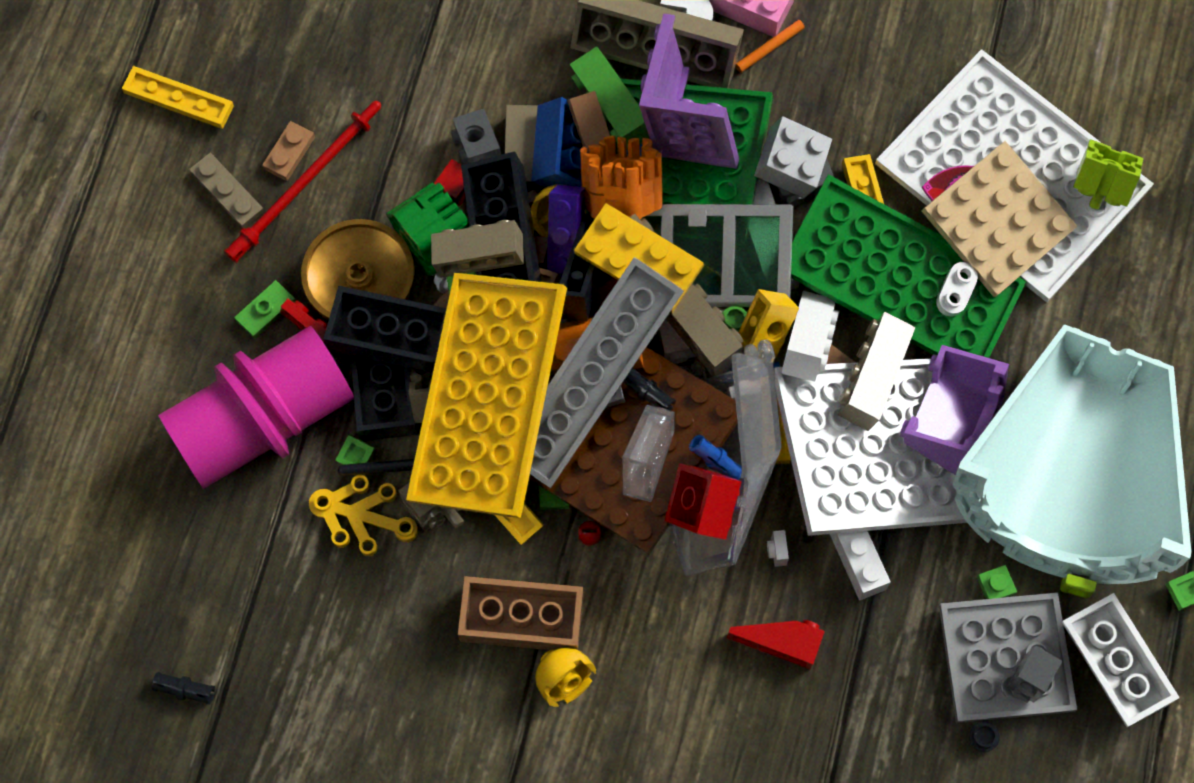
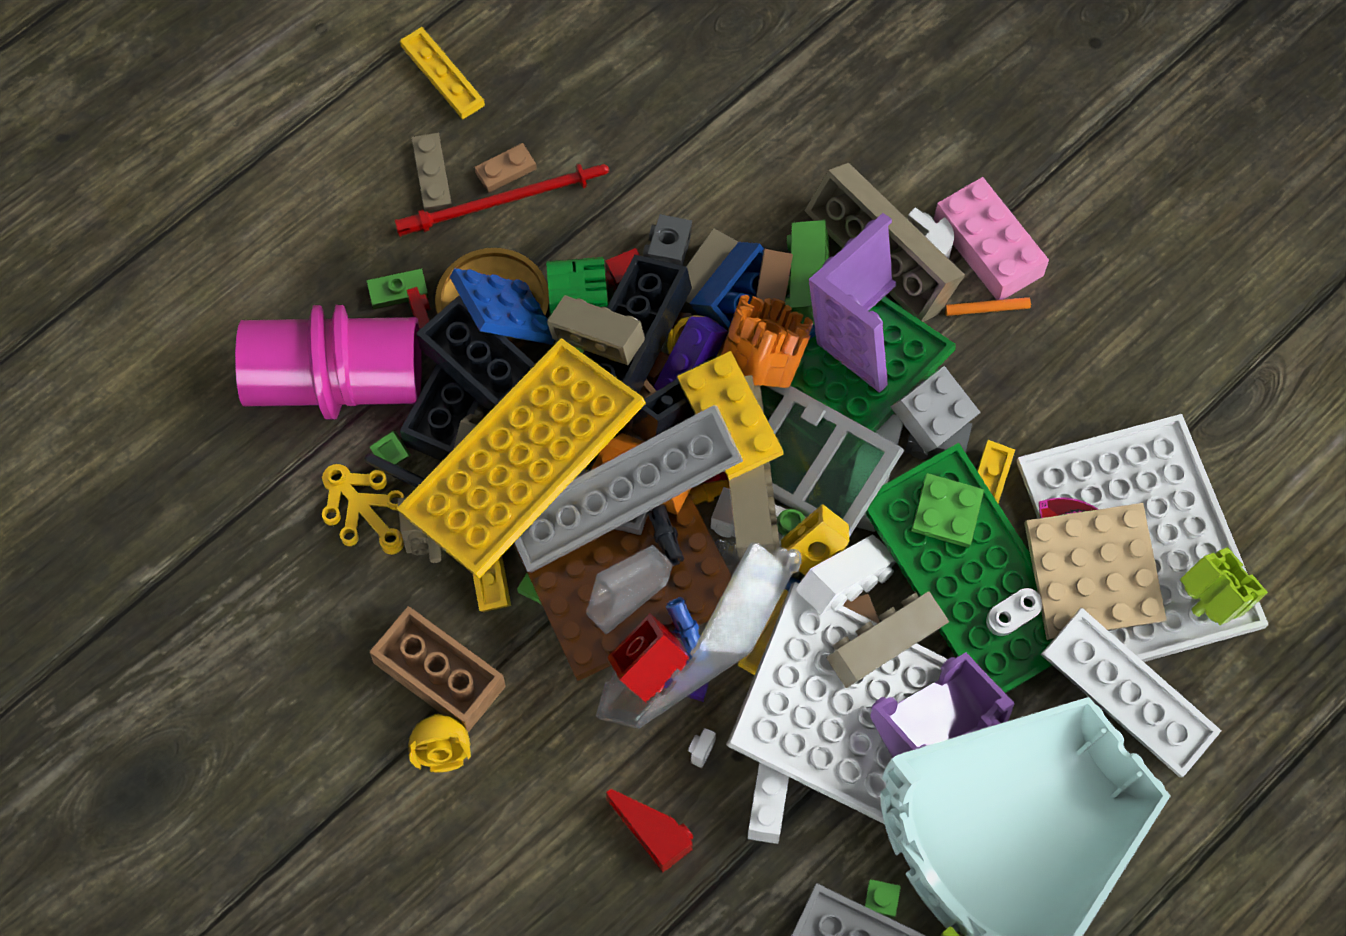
camera: 30 degrees right, 5 degrees down
black pin [152,672,215,705] -> none
red hinge [578,521,601,546] -> none
none -> blue plate [450,268,554,345]
none -> bright green plate [911,473,984,548]
none -> white plate [1041,608,1221,777]

